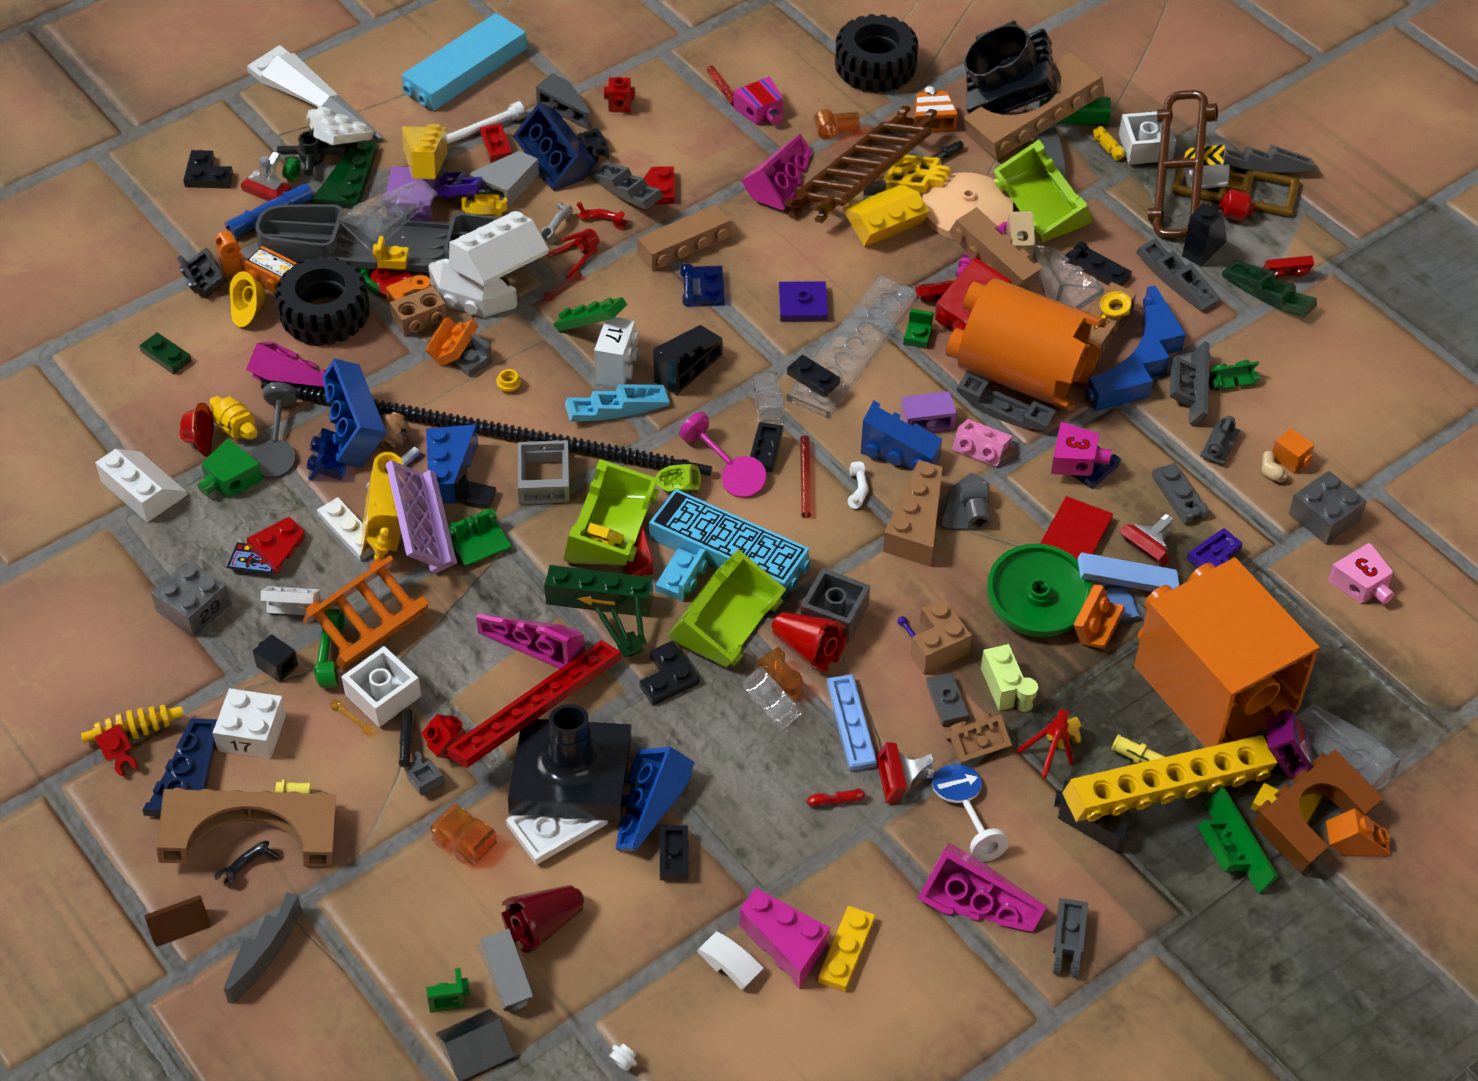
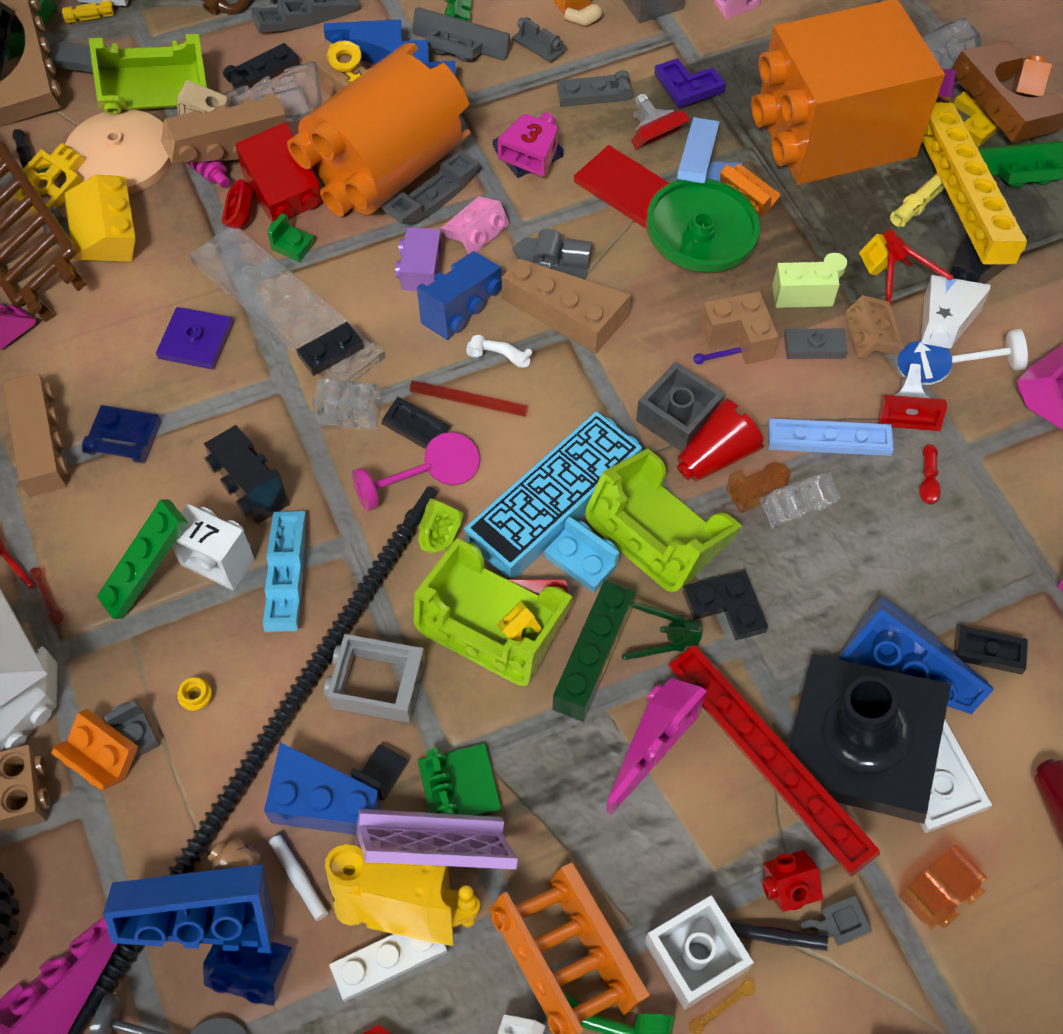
camera: 75 degrees left, 10 degrees up
none -> white slope [921,275,991,349]

